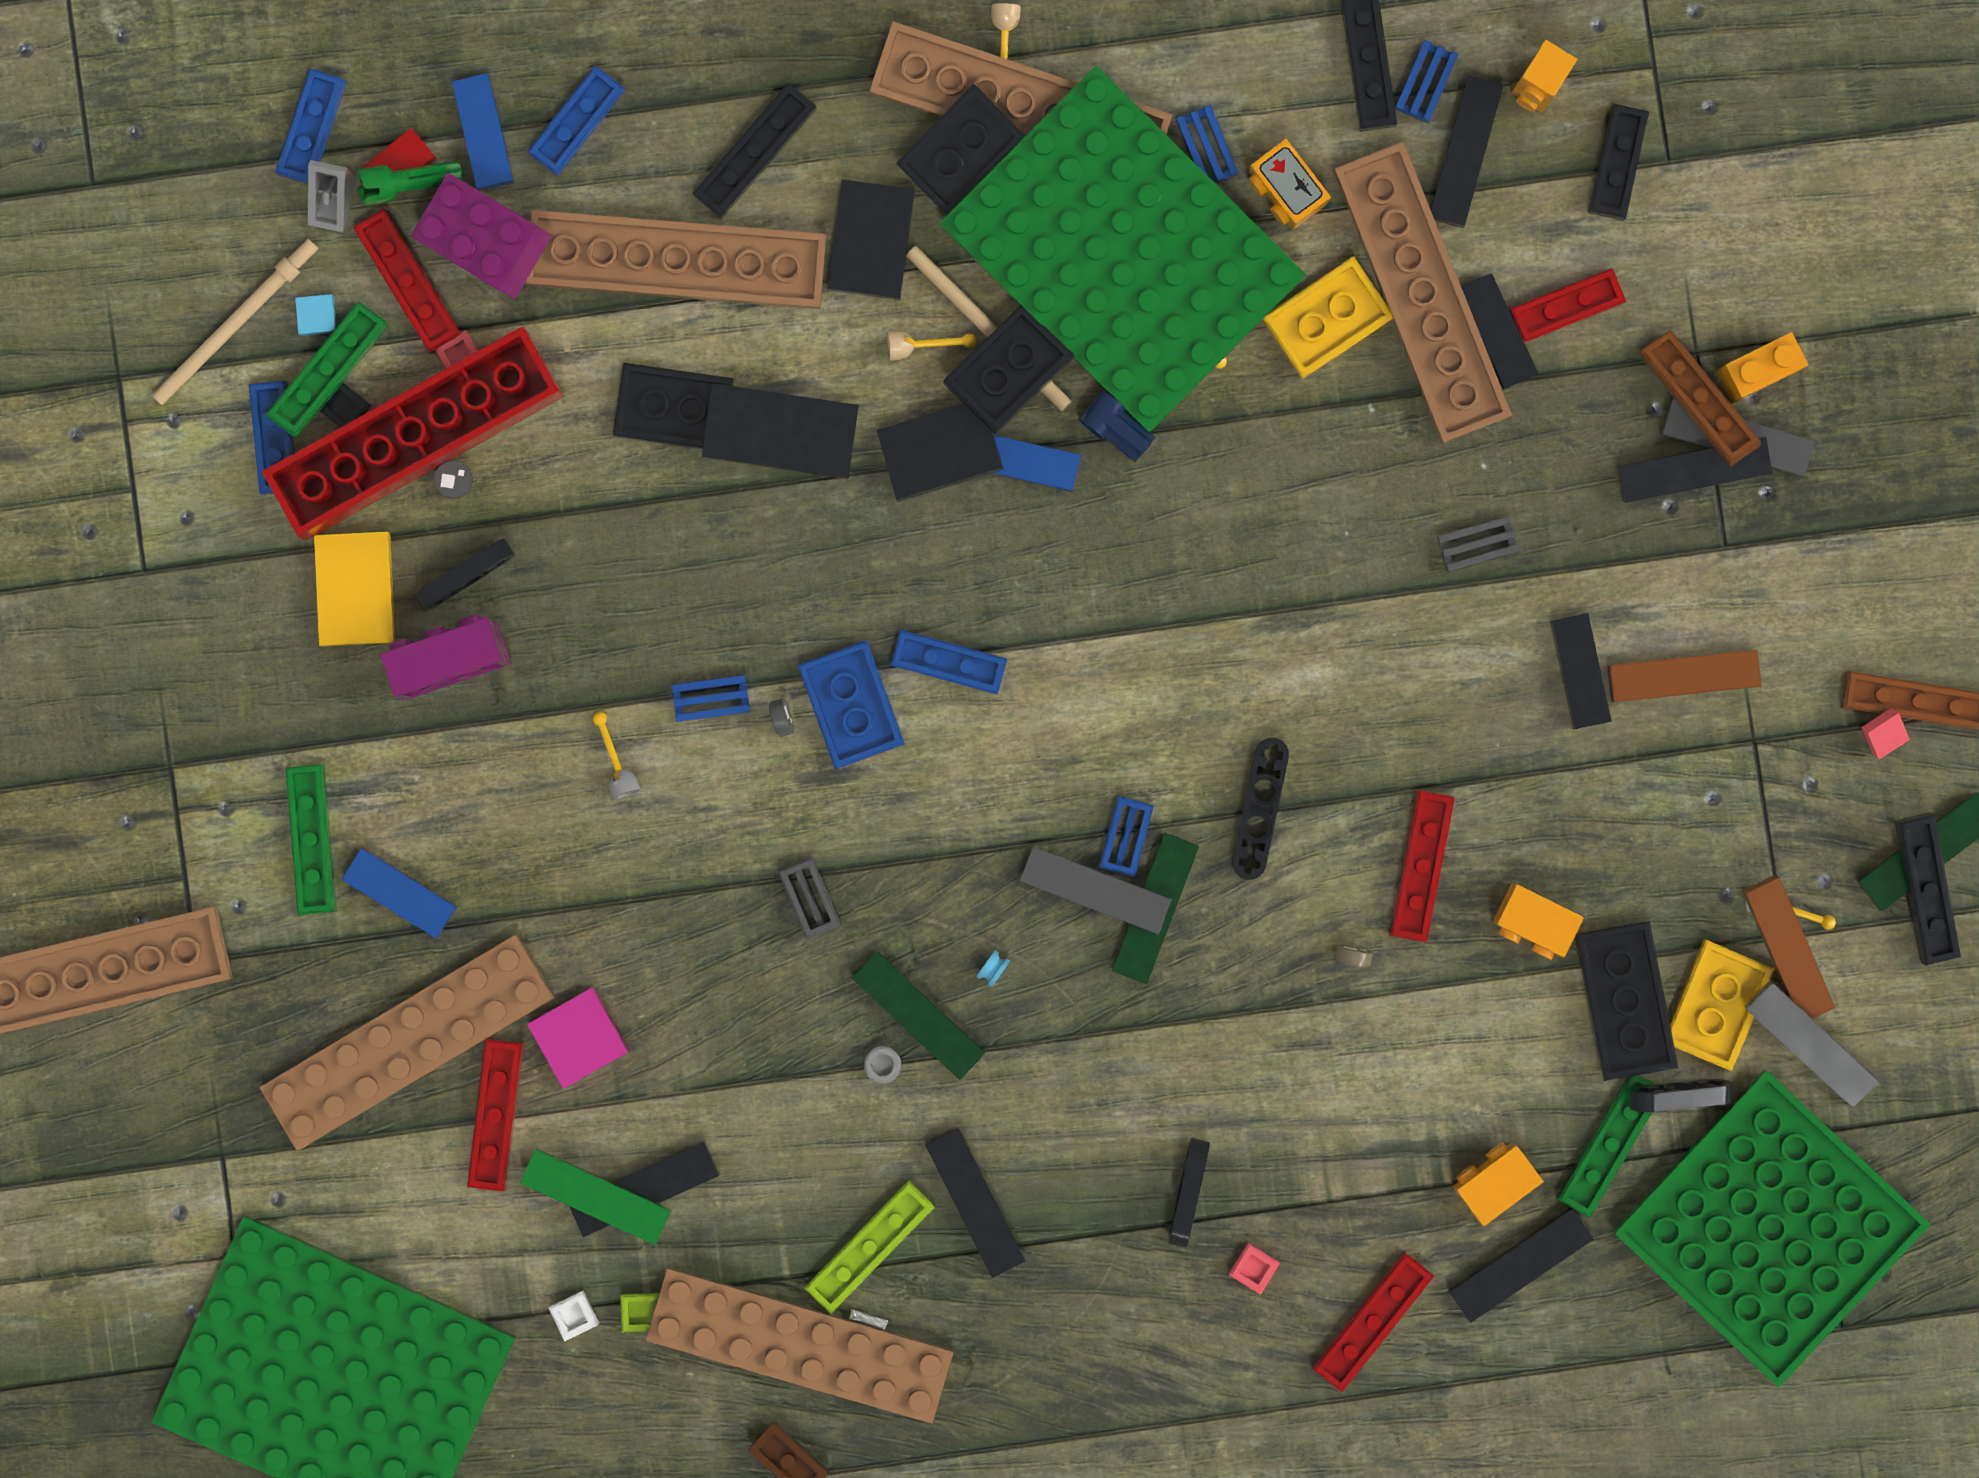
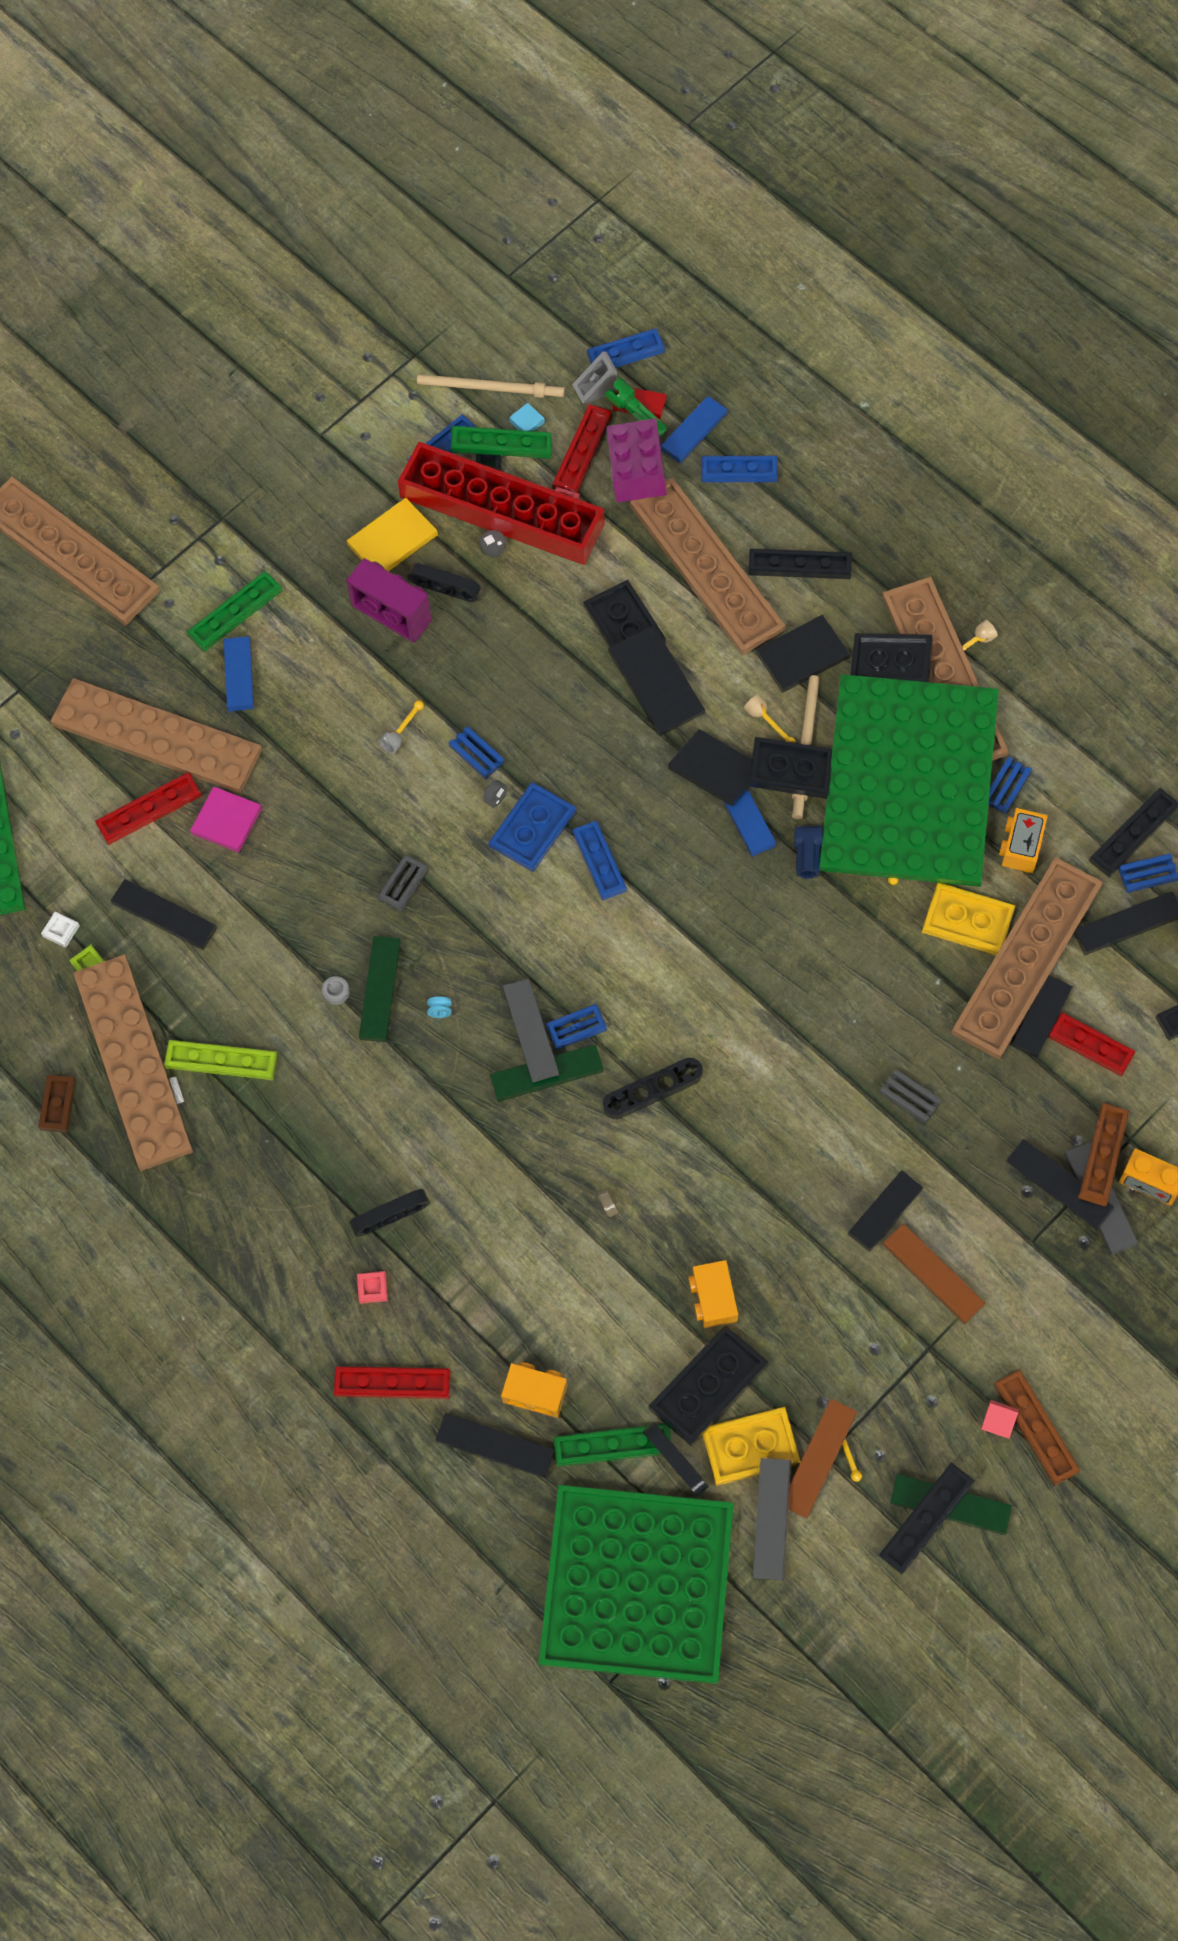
camera: 55 degrees right, 20 degrees down
green tile [520,1148,672,1245] -> none
black tile [925,1127,1025,1278] -> none
red tile [1389,790,1455,943] -> none

